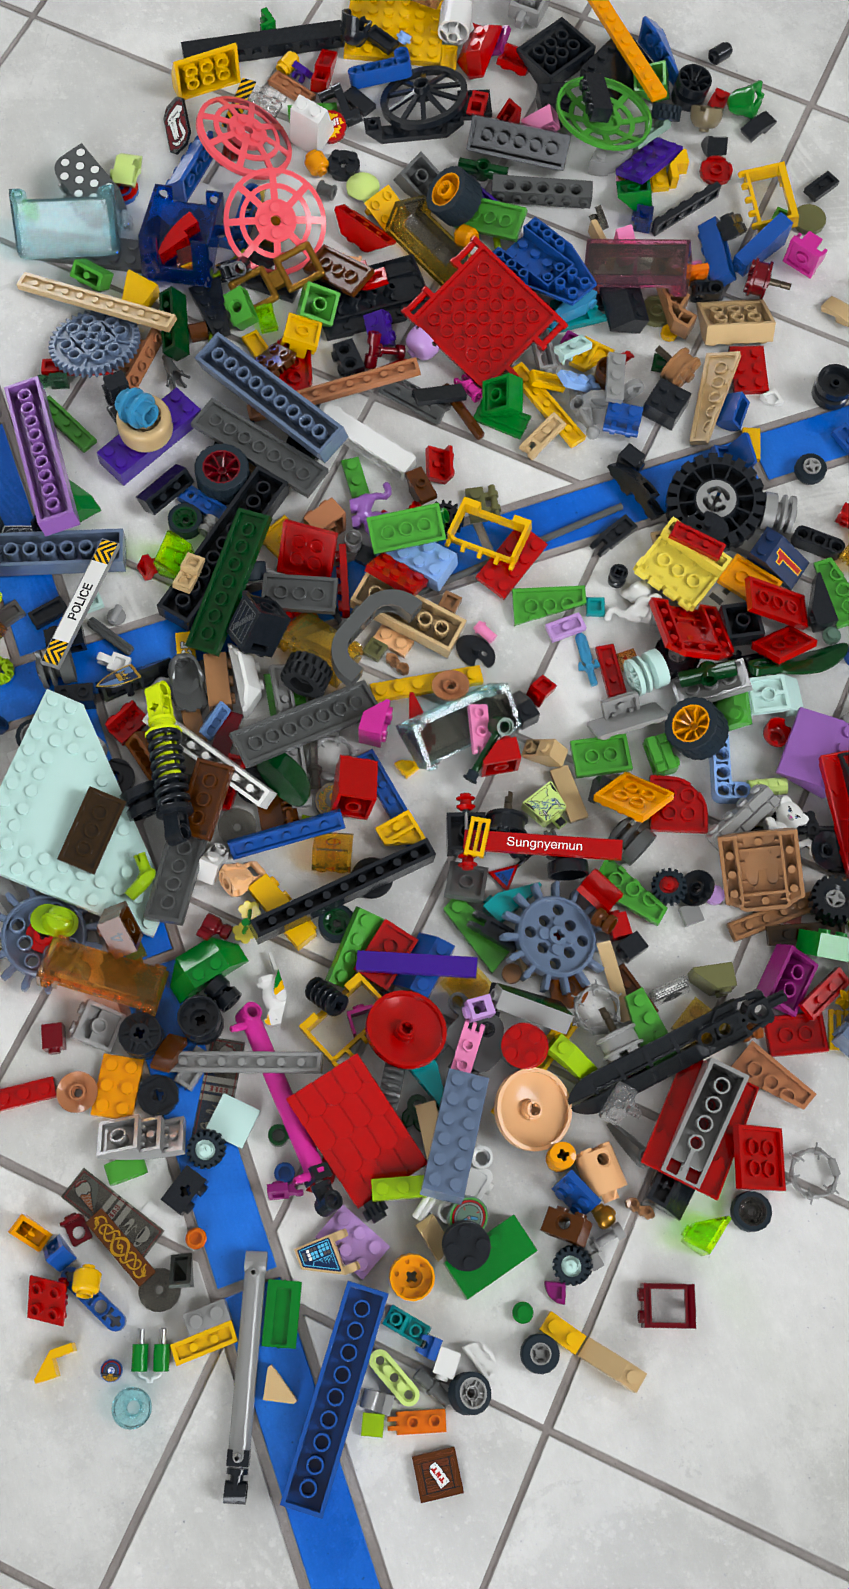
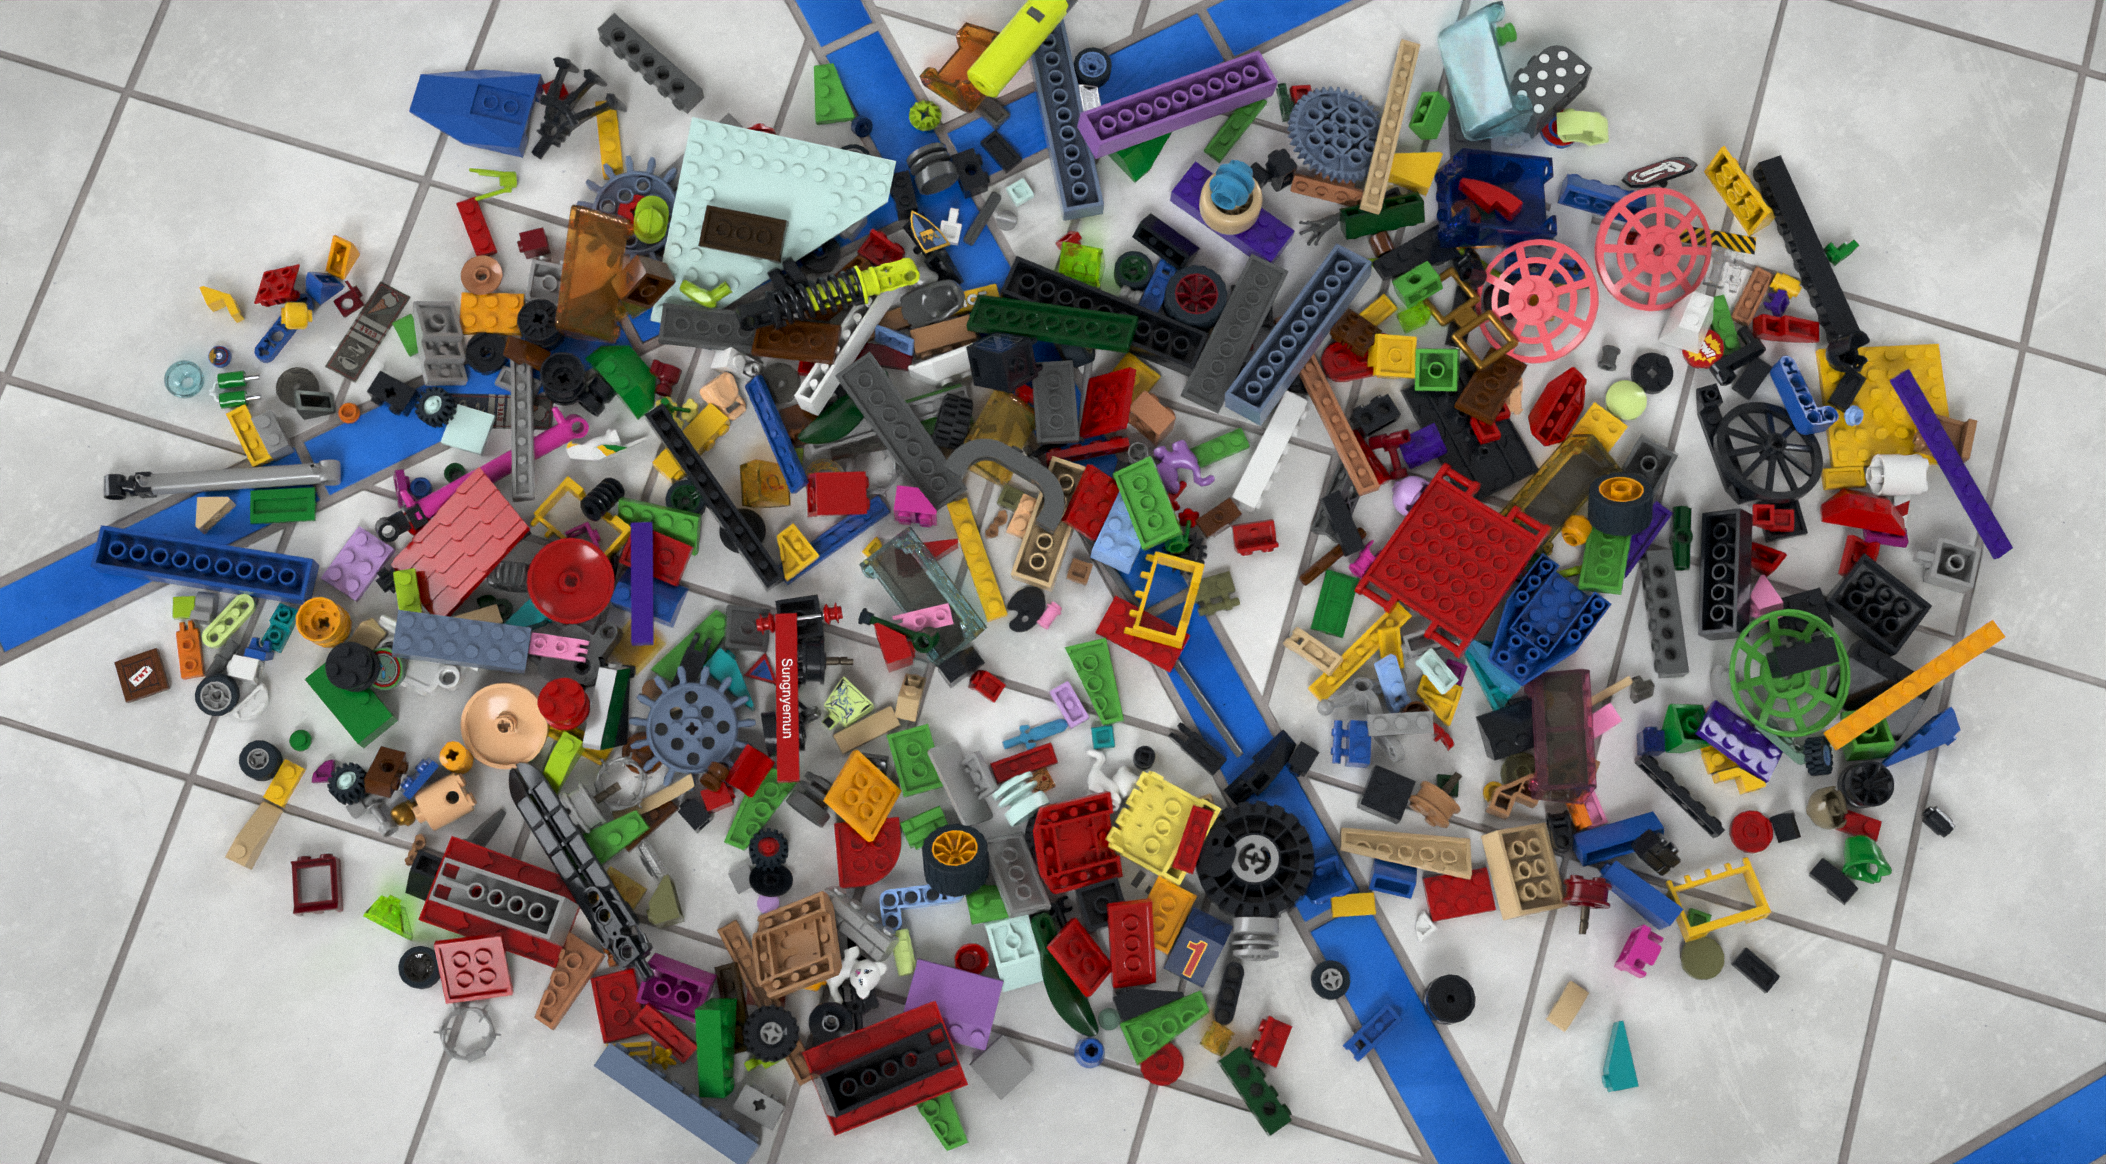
camera: 80 degrees right, 5 degrees up
tile [40,538,120,670] -> none
reddish brown tile [85,1208,156,1287] -> none
tan slope [172,552,205,594] -> none
flag [294,1228,361,1275] -> none
light orange head [304,149,329,177] -> none
nougat dish [432,670,470,701] -> none
lavender brick [462,994,496,1023] -> none
yellow tile [464,816,491,858] -> none
green slope [482,373,523,417] -> none
clear hinge [599,1081,642,1127] -> none
dark green piece [678,659,738,688] -> none

